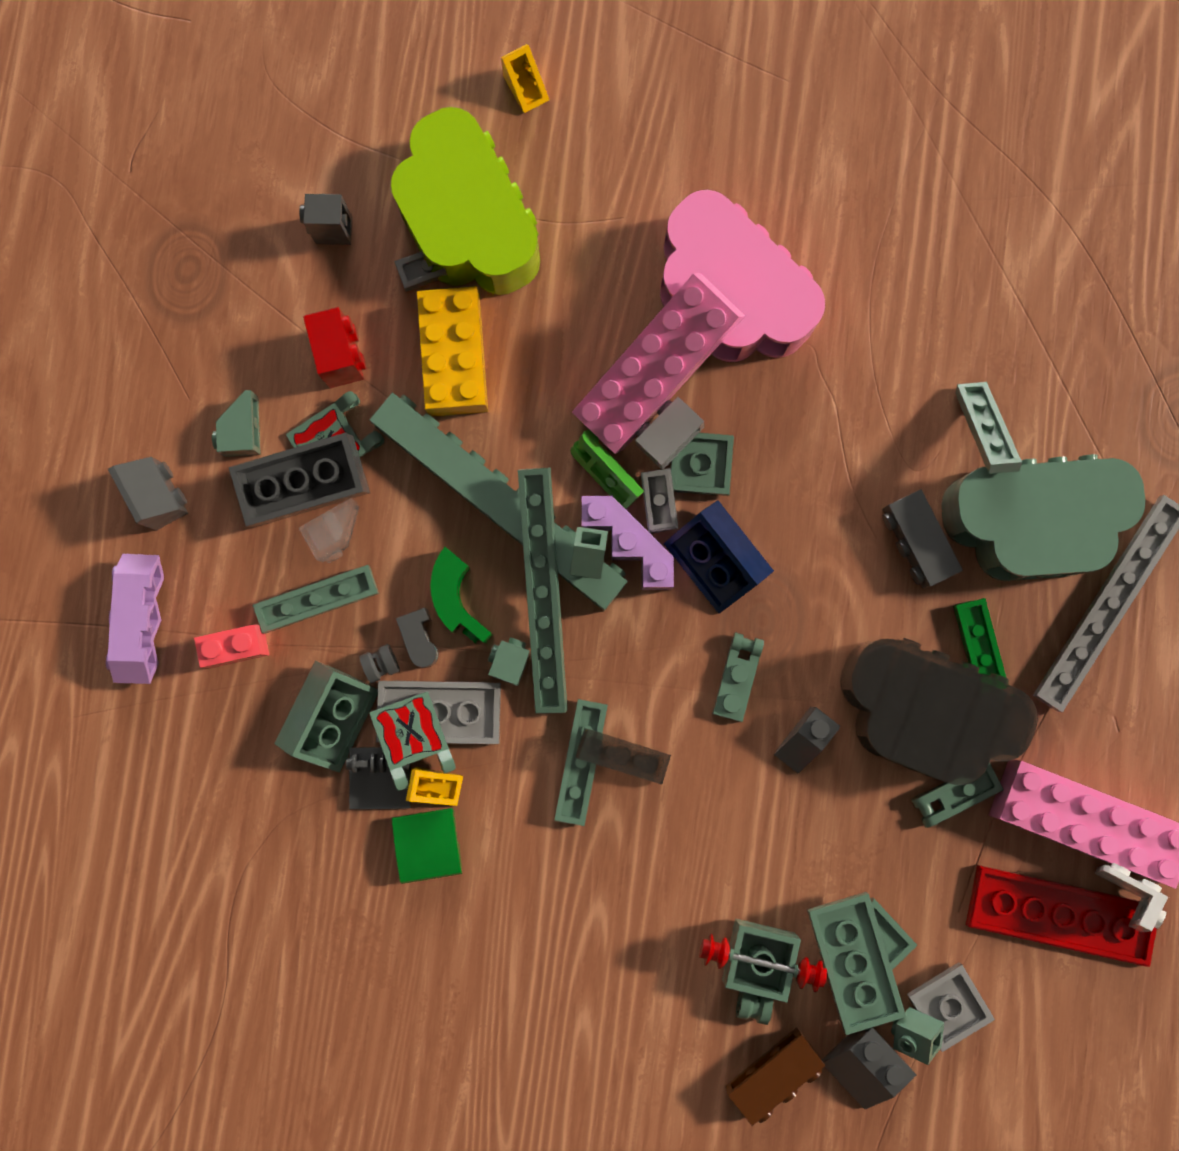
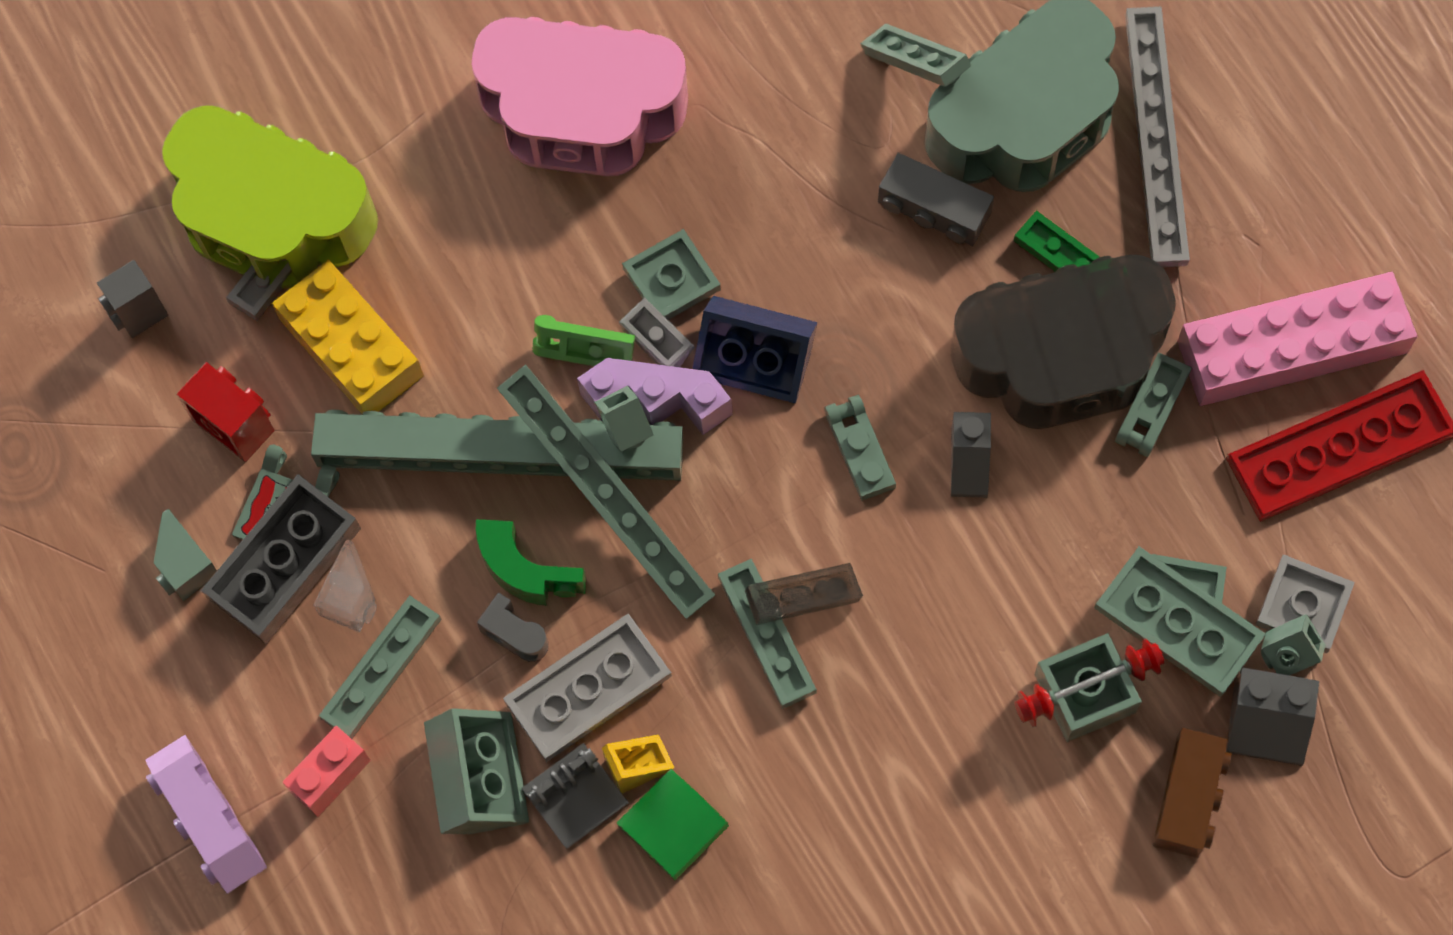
camera: 30 degrees left, 15 degrees down
dark grey slope [108,457,188,530] -> none
dark grey wheel [359,644,400,683] -> none
flag [369,691,456,791] -> none
sand green brick [488,637,531,686] -> none
yellow slope [501,44,550,113] -> none
bright pink brick [572,273,745,454] -> none
light grey piece [635,397,704,470] -> none
sand green wheel [736,991,774,1025] -> none
white bracket [1095,863,1168,932] -> none

